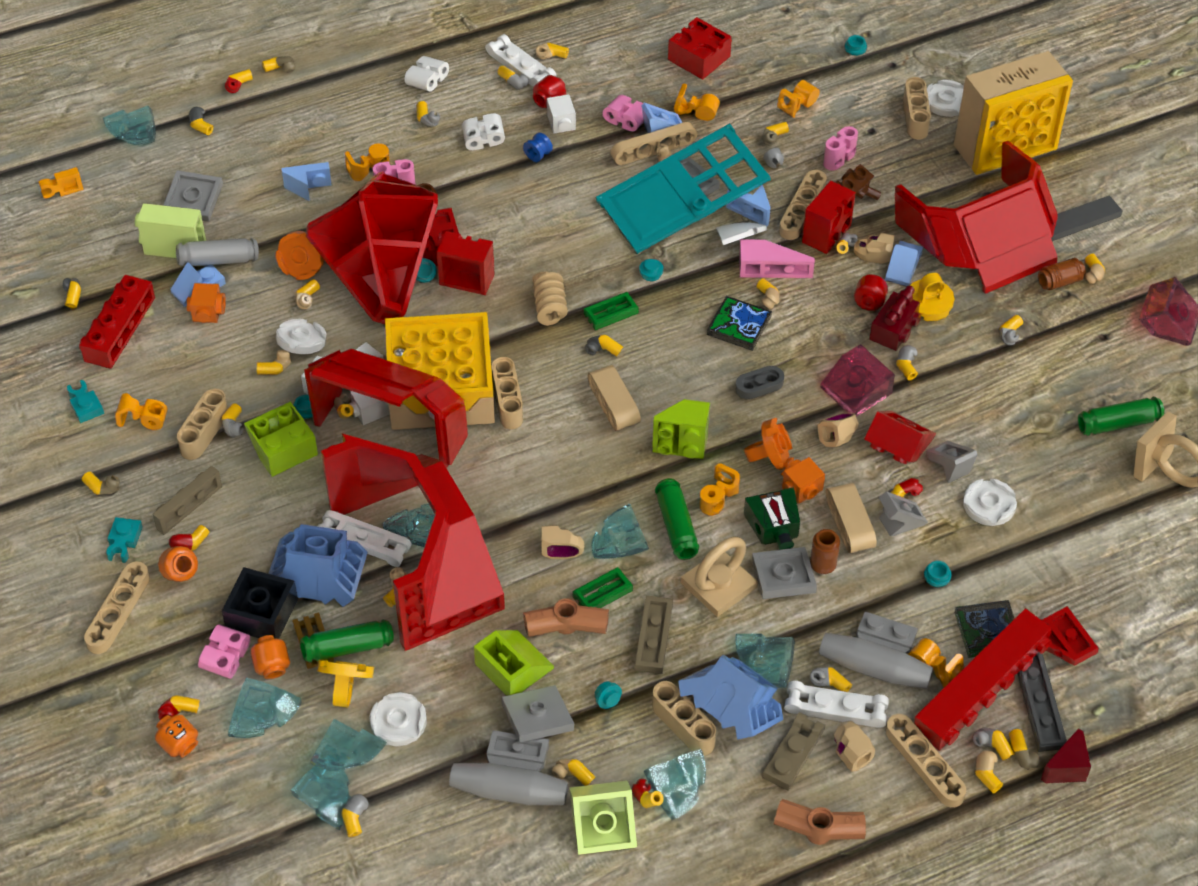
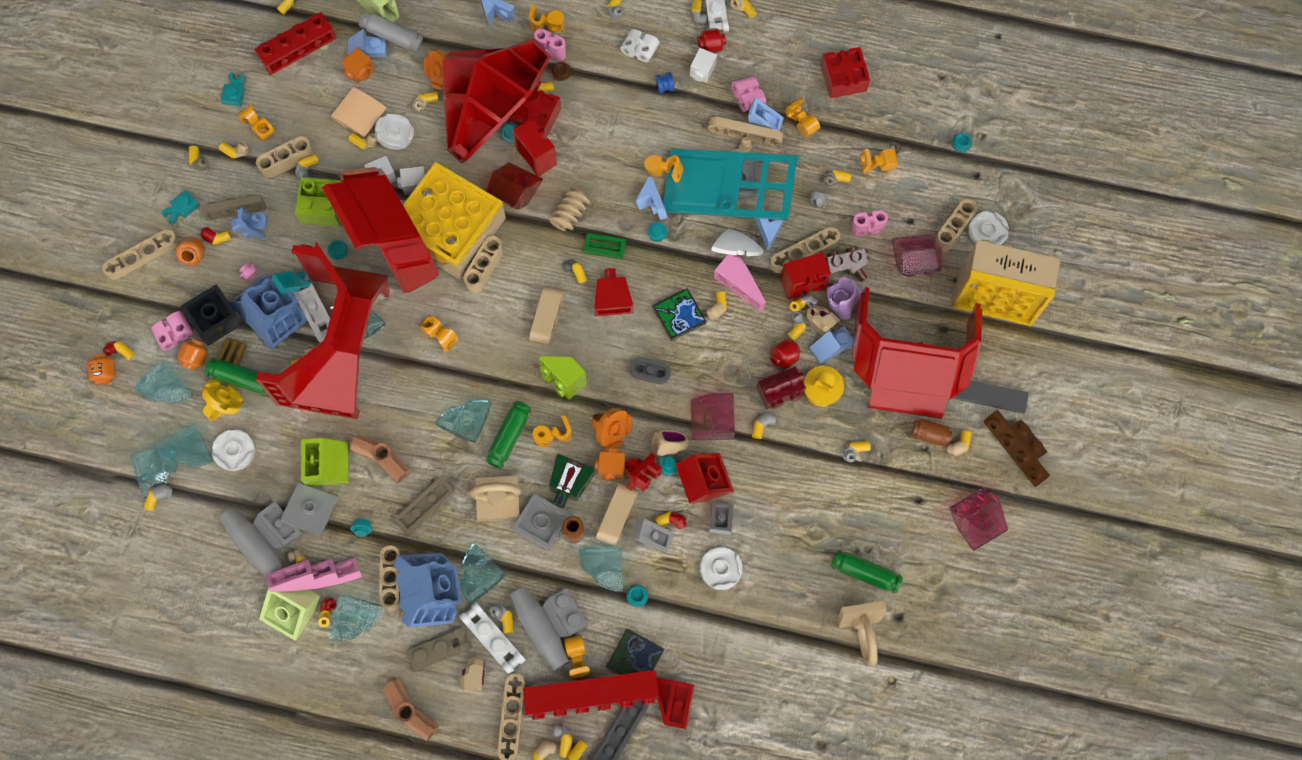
camera: 35 degrees right, 20 degrees up
tan rock [542,525,584,559] -> none
green tile [573,567,633,608] -> none
none -> arm [219,142,249,158]
none -> medium blue hips [230,208,268,240]
none -> bright pink plate [239,263,259,282]
none -> bright pink slope [266,557,362,592]
none -> teal plate [272,271,312,294]
none -> light nougat slope [330,87,387,138]
none -> light orange leg [419,315,459,353]
none -> clear red slope [486,162,543,210]
none -> clear light blue brick [579,546,623,592]
none -> red torso [594,268,633,317]
none -> red hips [625,453,663,491]
none -> light blue slope [636,176,668,220]
none -> light orange leg [644,155,683,183]
none -> teal plate [658,455,678,476]
none -> arm [786,311,806,341]
none -> lavender hair [827,276,863,320]
none -> clear pink slope [892,234,942,277]
none -> reddish brown bracket [983,410,1050,487]

